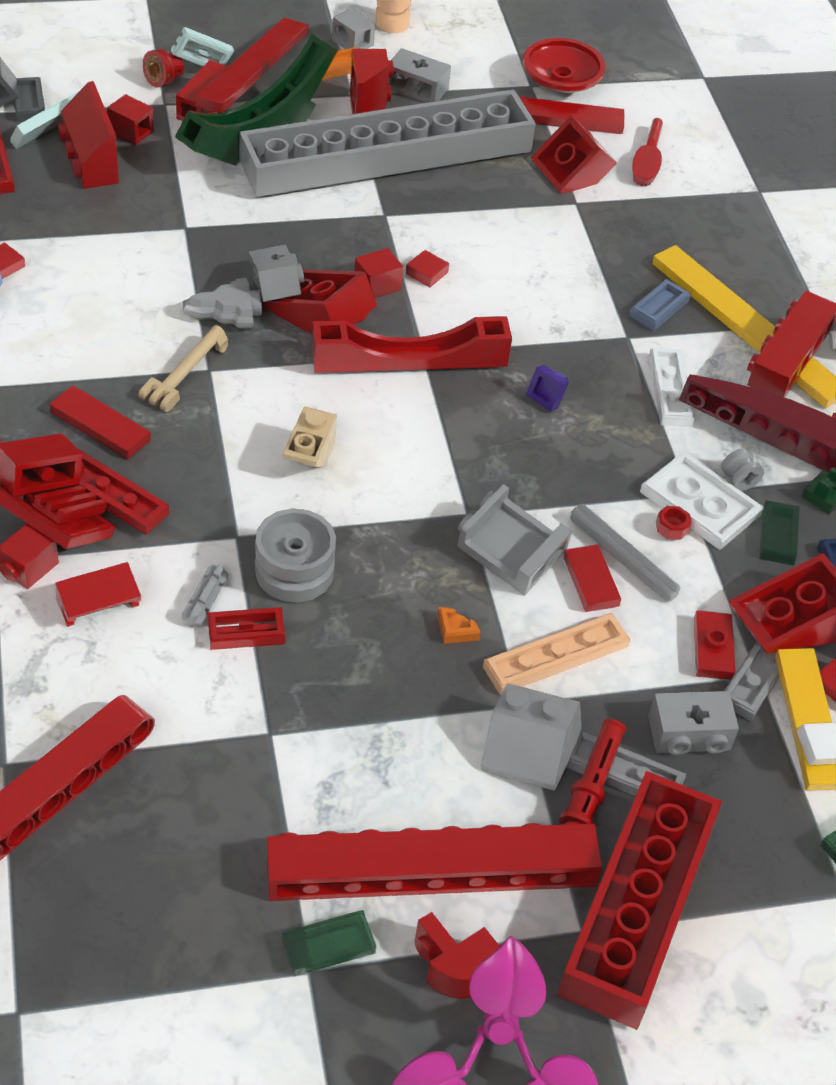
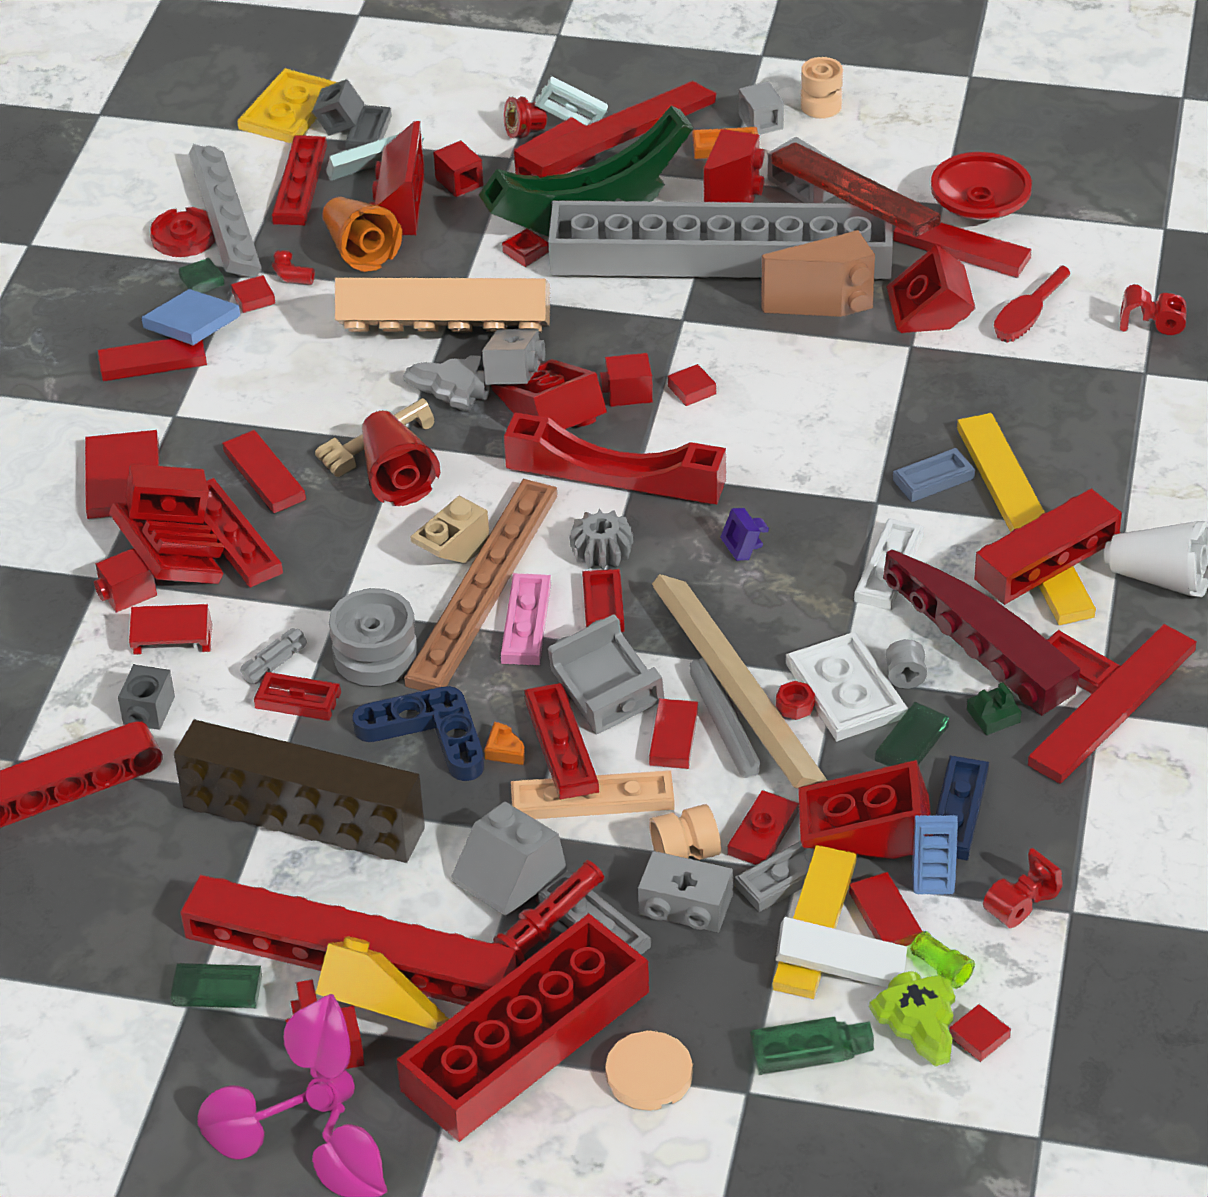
camera: 30 degrees right, 5 degrees down
none -> dark grey brick [118,664,175,730]
none -> dark brown brick [174,719,425,863]
none -> red arm [272,250,315,285]
none -> yellow slope [315,937,449,1030]
none -> orange cone [322,197,402,272]
none -> light nougat brick [335,278,550,332]
none -> dark blue beam [353,686,484,781]
none -> red cone [362,410,441,506]
none -> nougat tile [404,479,557,691]
none -> bright pink tile [501,573,551,665]
none -> red tile [502,228,549,267]
none -> red tile [524,683,599,800]
none -> light grey gear [569,508,633,570]
none -> red tile [582,569,625,632]
none -> light nougat tile [605,1031,693,1111]
none -> light nougat wheel [649,804,721,860]
none -> tan tile [652,574,828,789]
none -> nougat slope [761,230,875,317]
none -> clear red tile [771,142,941,237]
none -> red leg [1120,284,1187,335]

